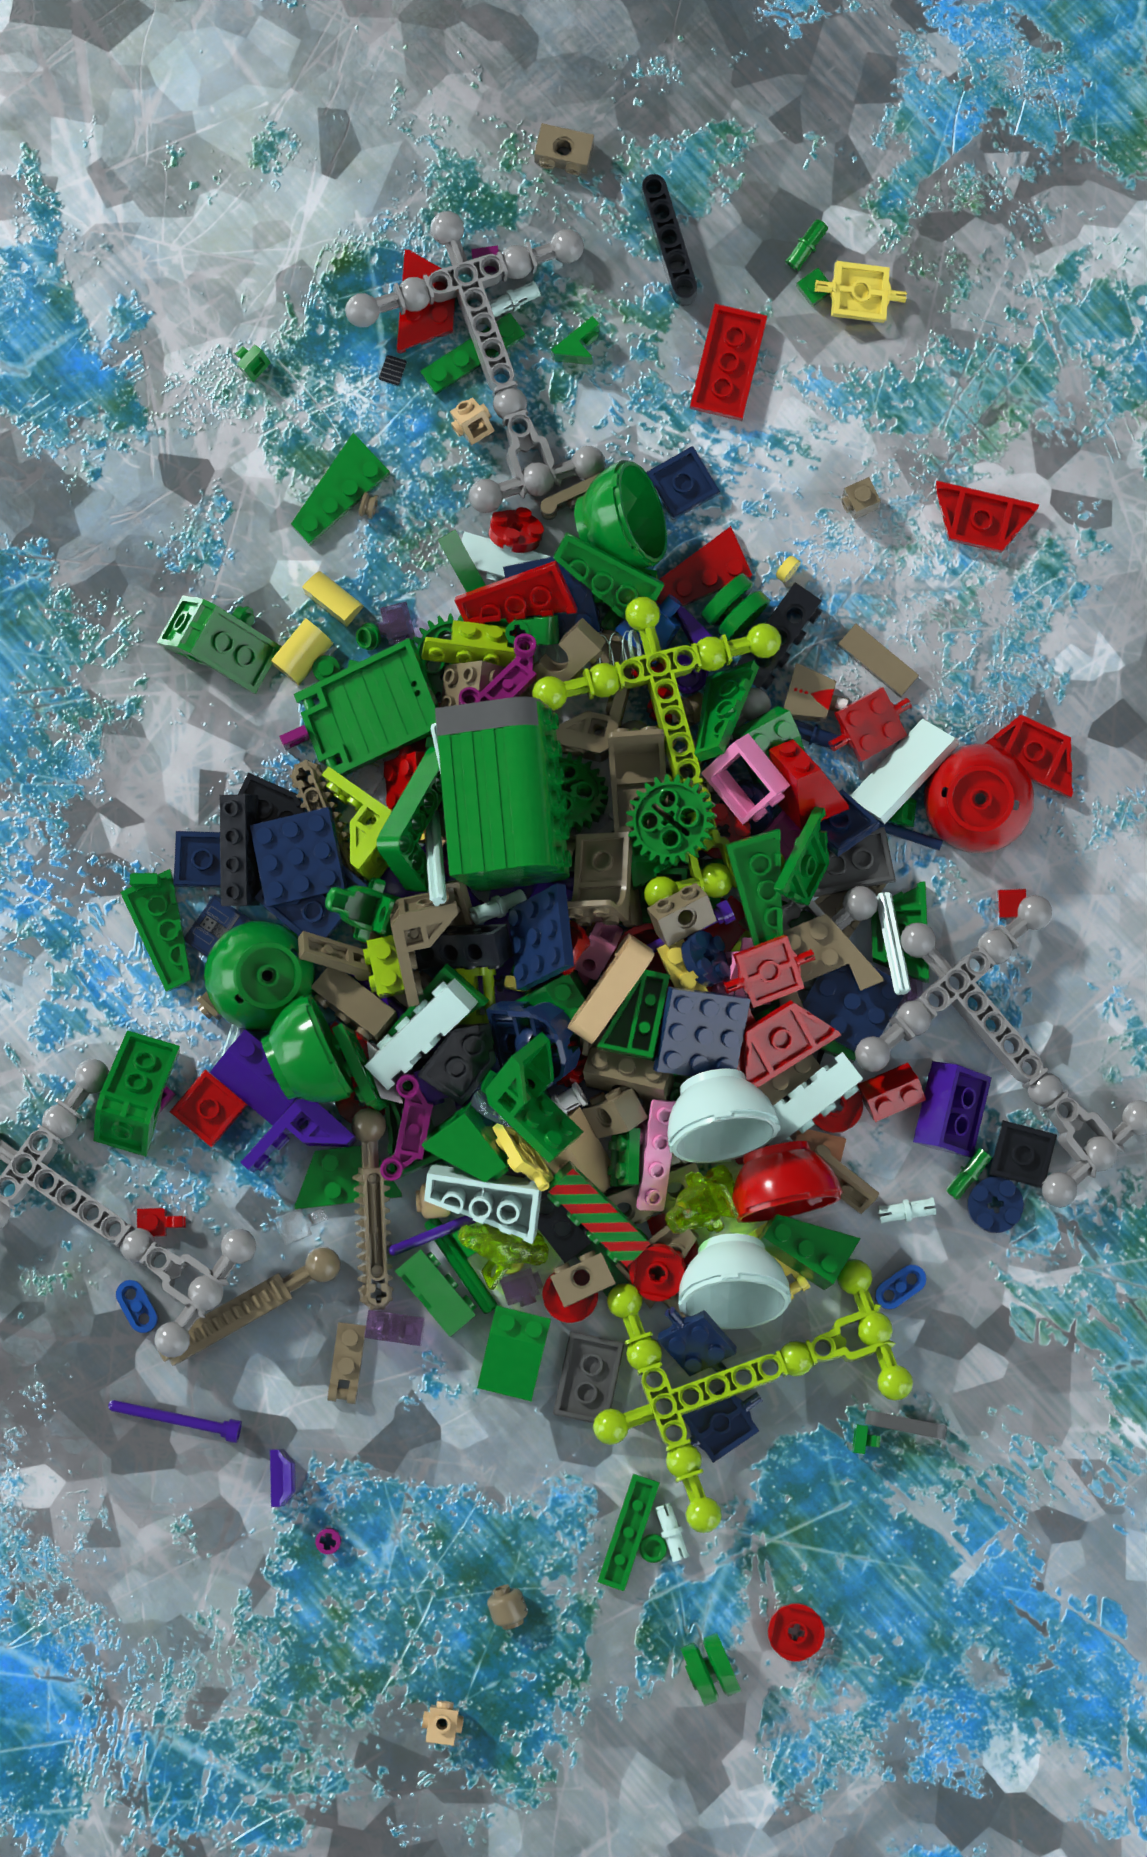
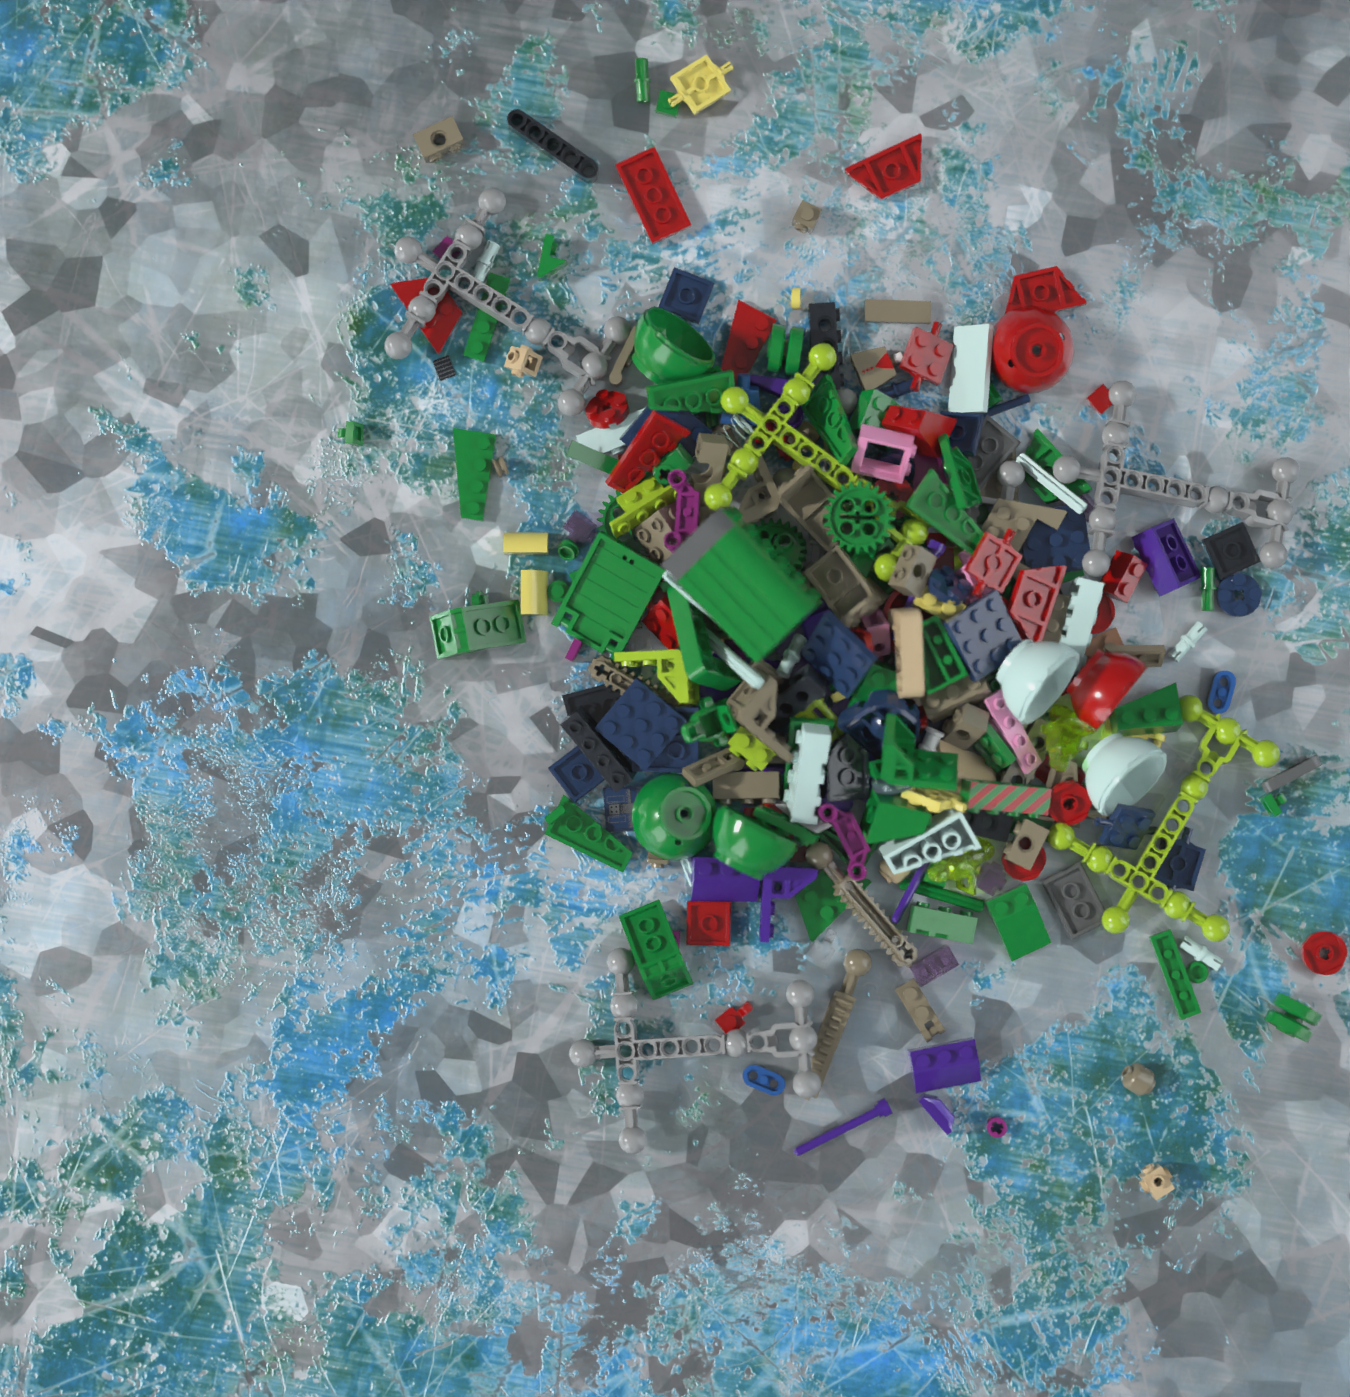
camera: 40 degrees left, 5 degrees up
none -> dark purple slope [907,1037,981,1093]

